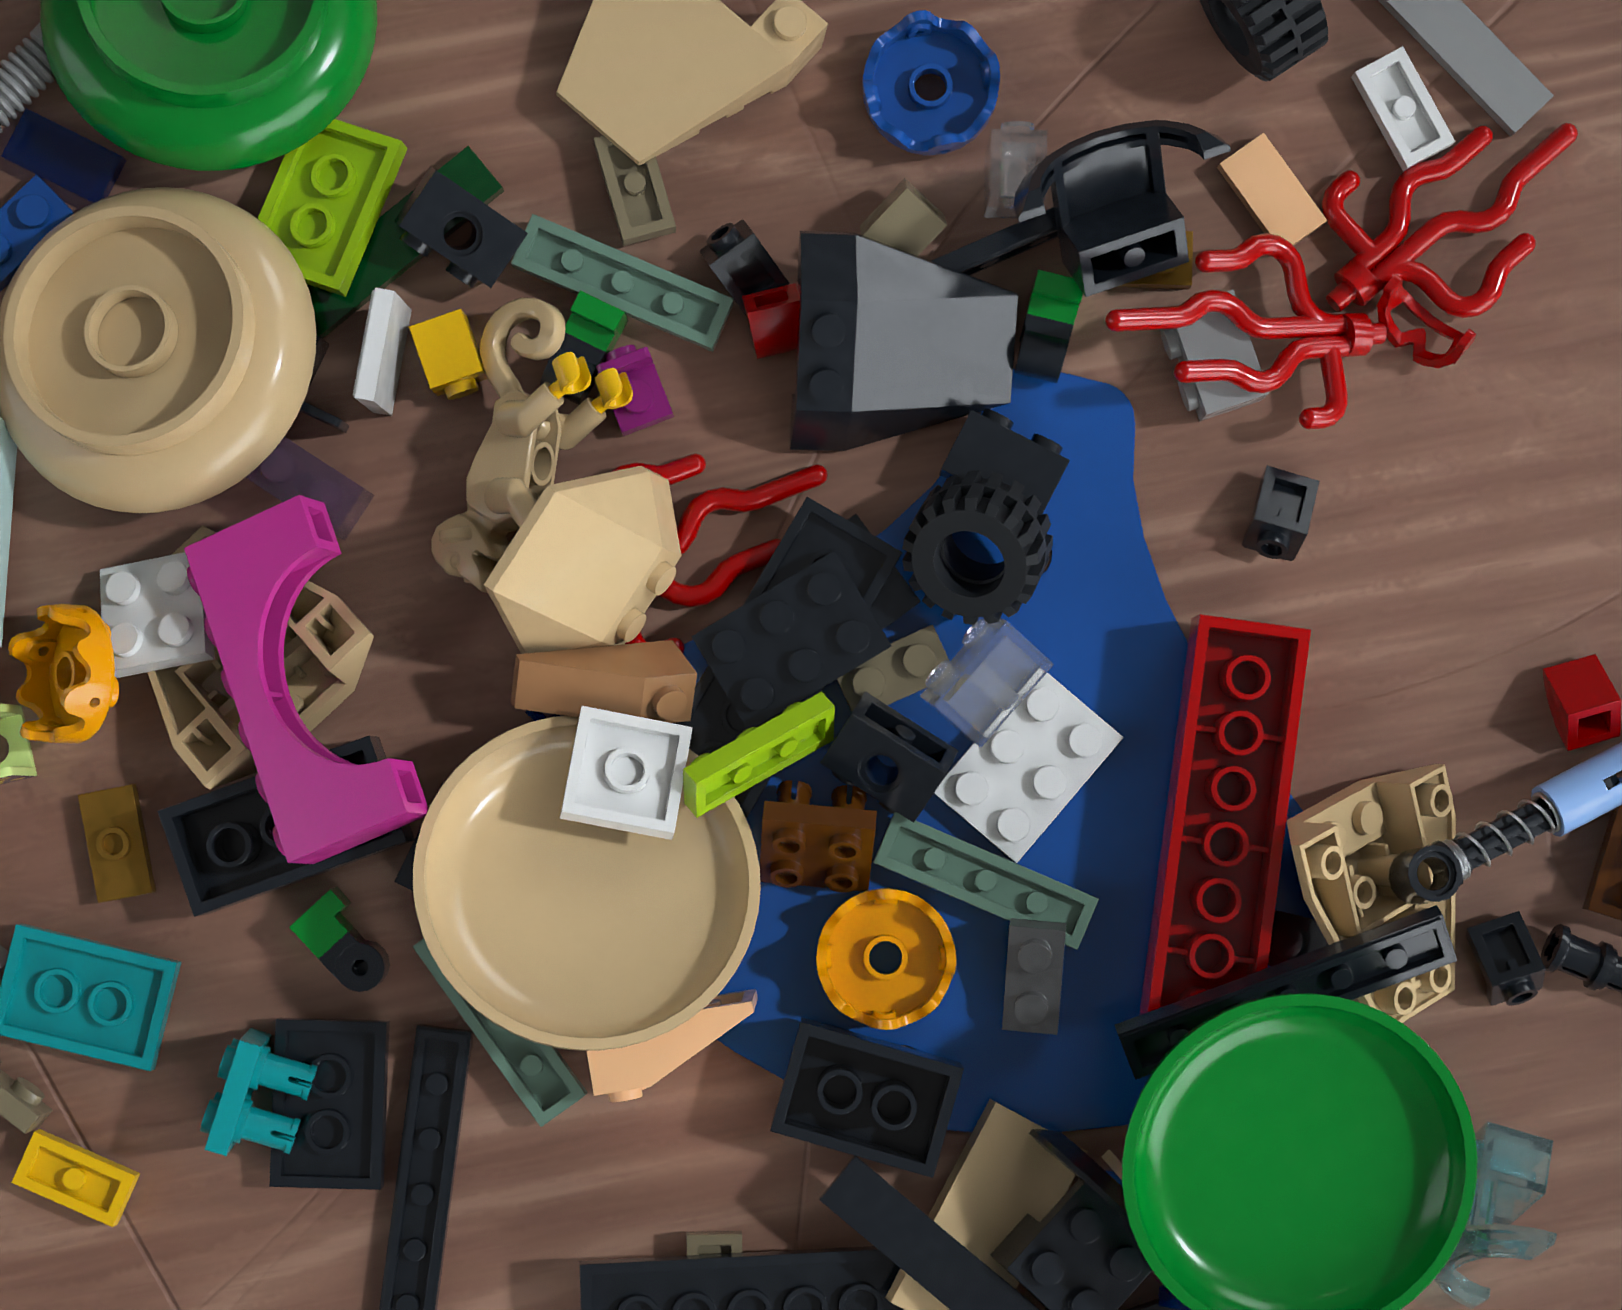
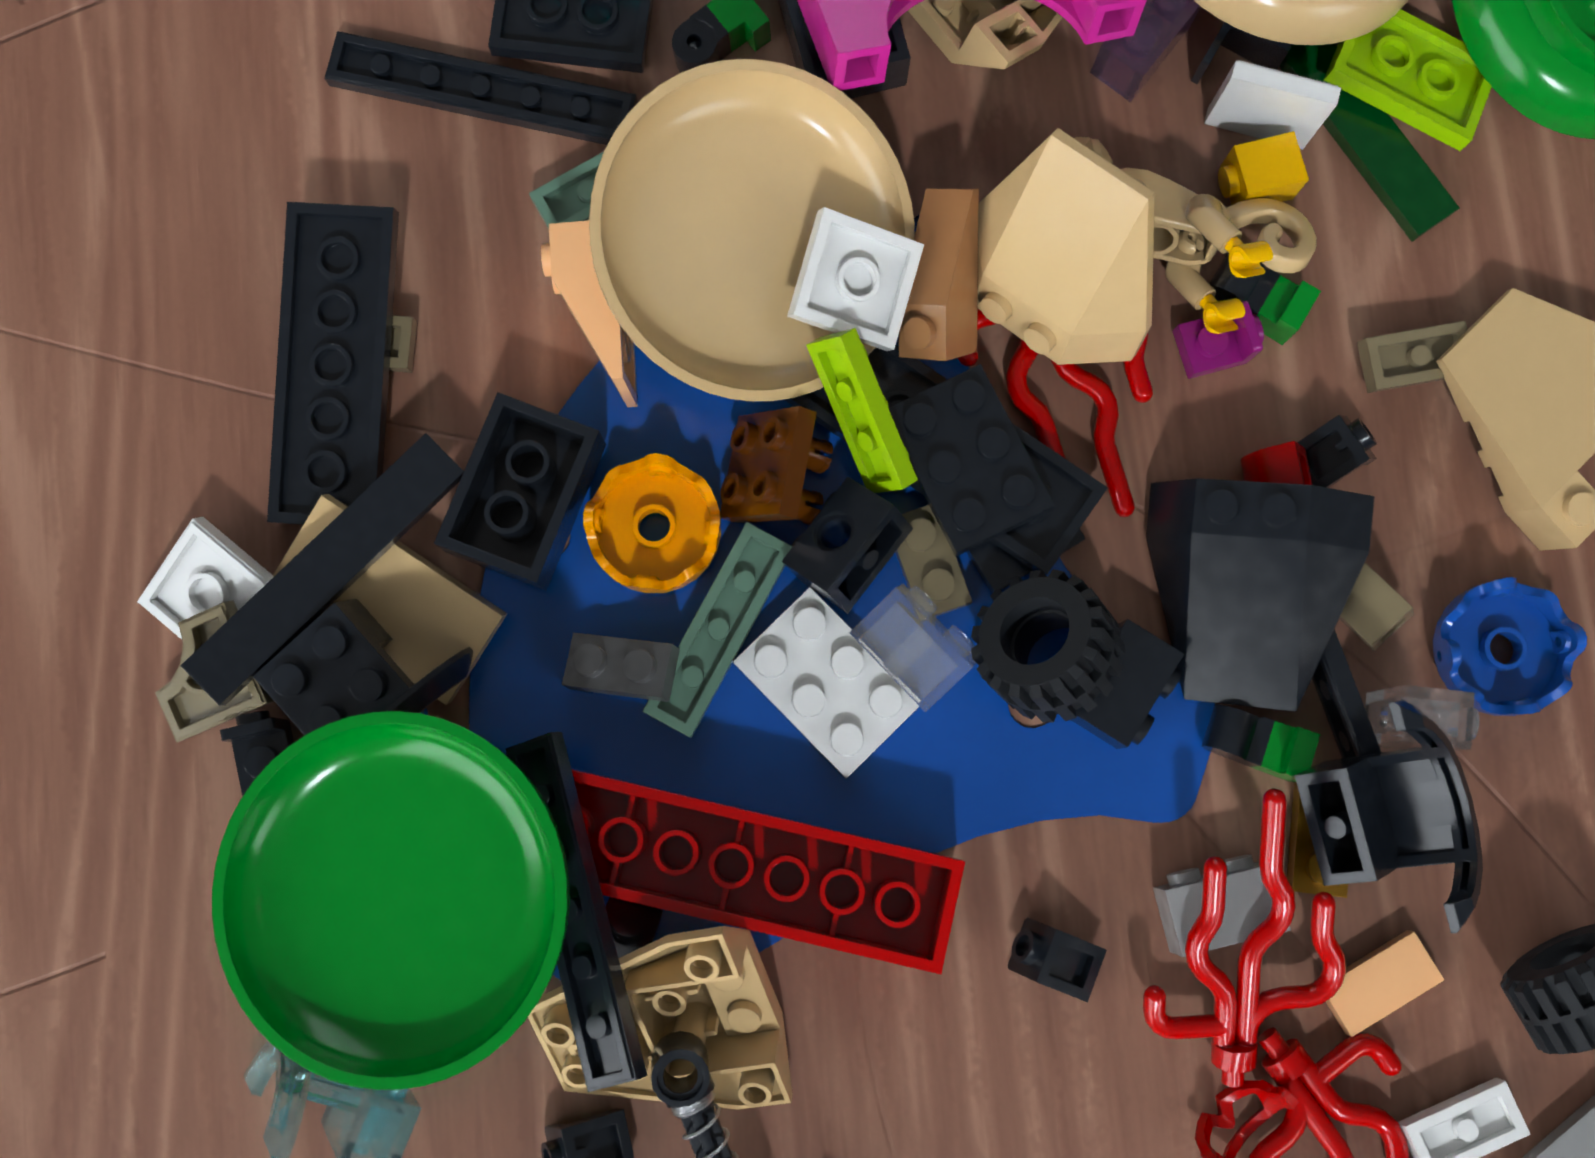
camera: 90 degrees right, 5 degrees down
black brick [394,166,528,288] -> none
sand green plate [511,214,734,352] -> none

